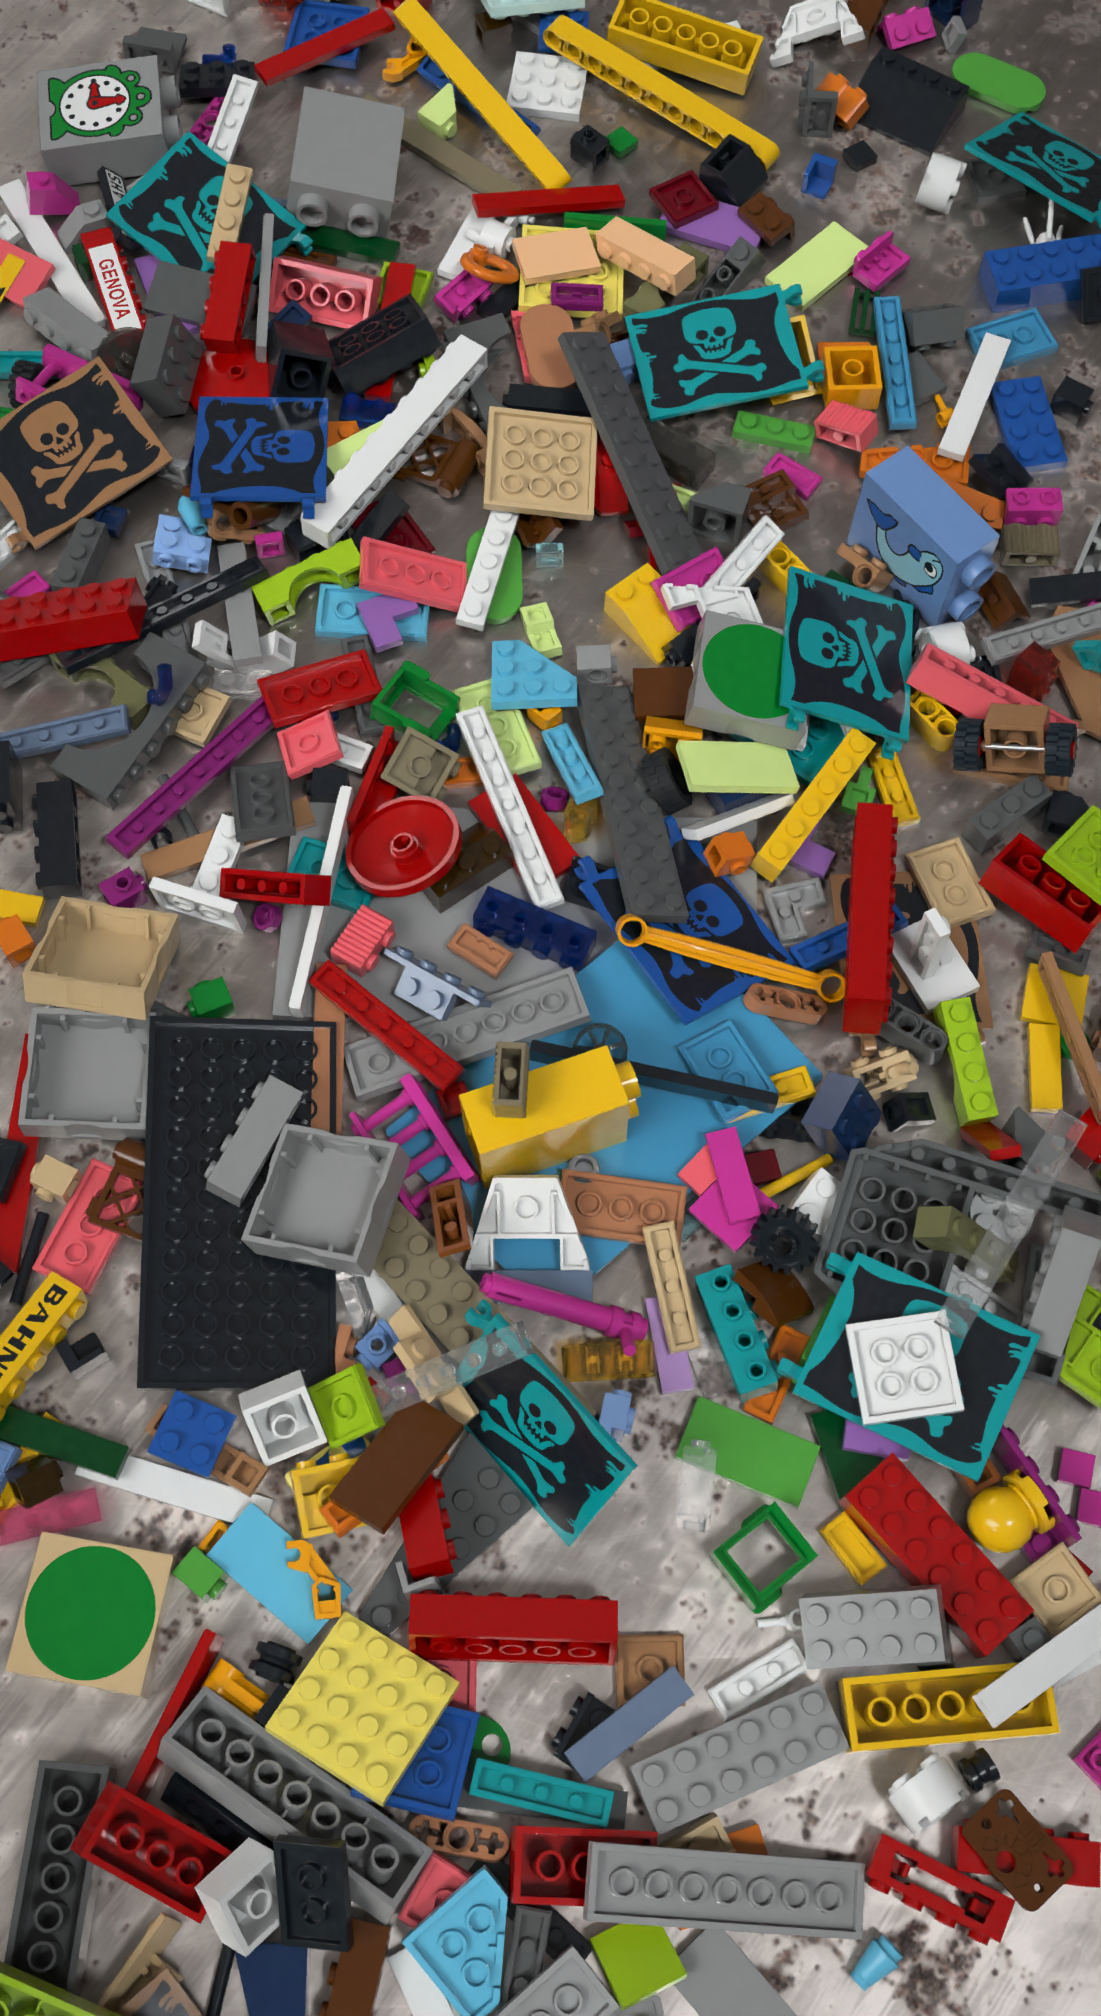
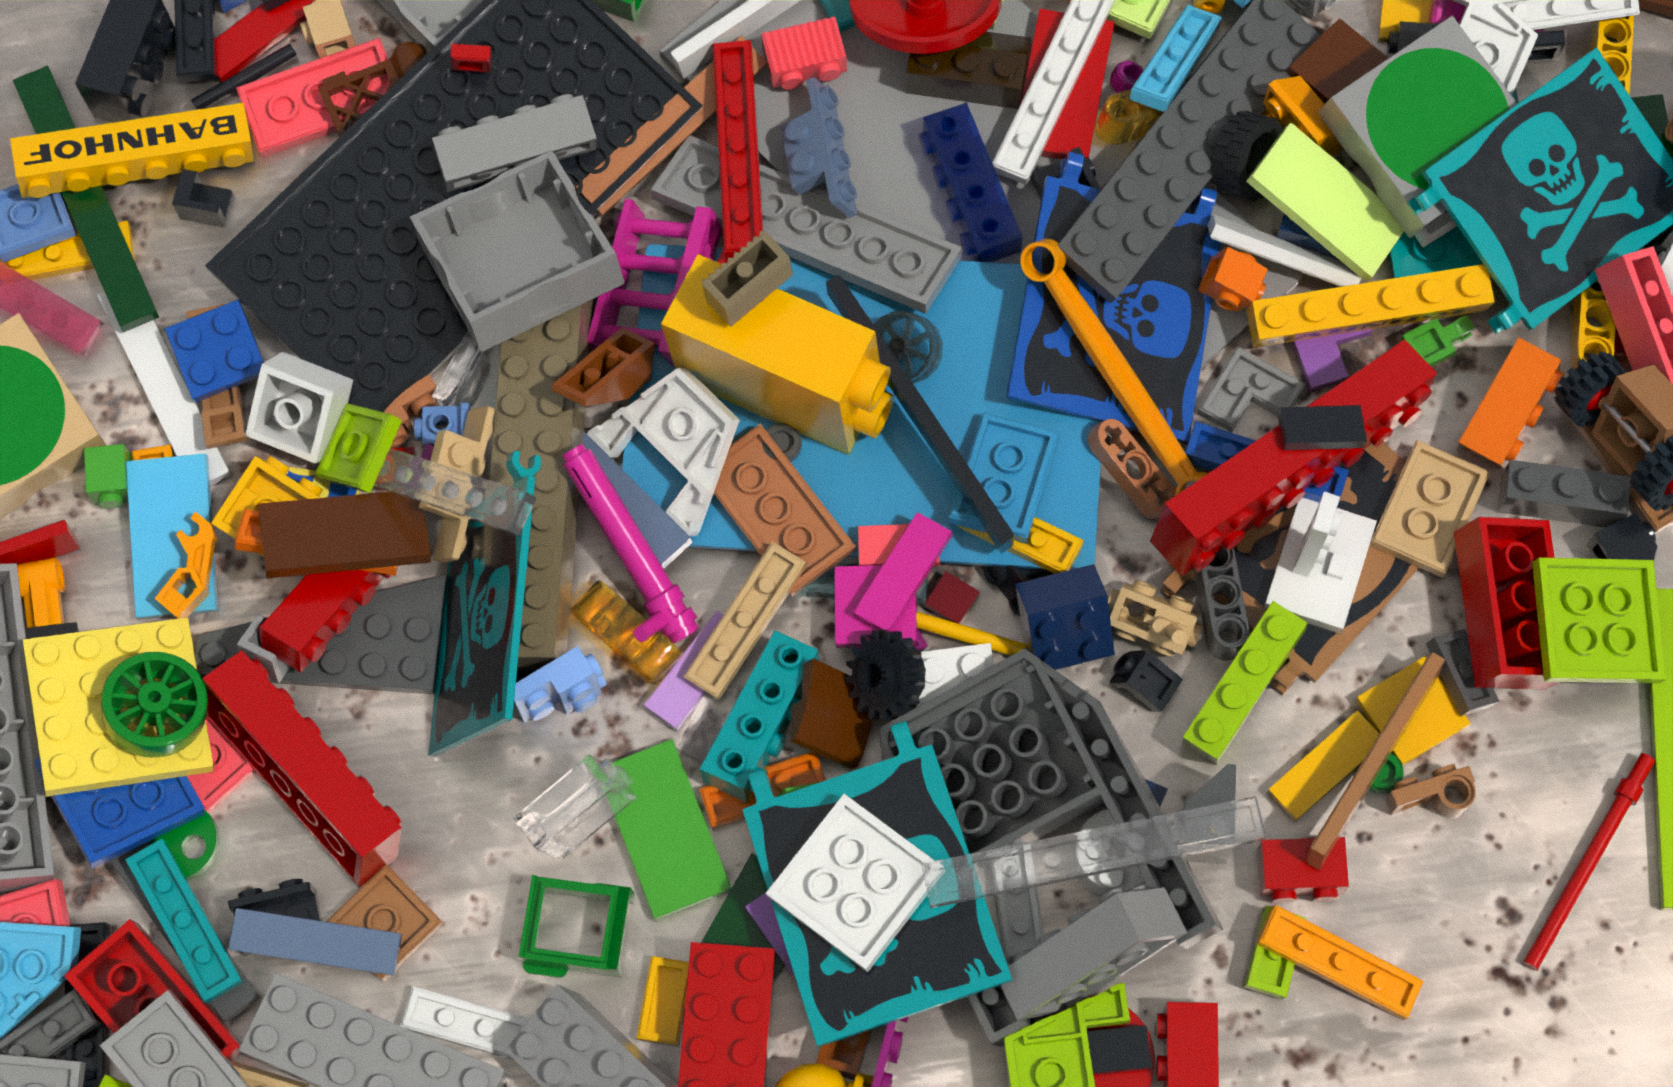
camera: 50 degrees right, 5 degrees up
dark brown brick [5,1454,64,1509] -> none
black wheel [248,1641,303,1685] -> none
nougat beam [408,1814,510,1863] -> none
nougat plate [447,922,514,980] -> none
white hand [757,1608,802,1632] -> none
yellow tile [866,748,921,828] -> none
olive arch [913,1206,1019,1283] -> none
red tile [960,1121,1022,1161] -> none
none -> green wheel [101,652,208,758]
none -> red tile [451,44,492,73]
none -> black tile [1277,405,1367,450]
none -> orange wedge [1458,337,1564,468]

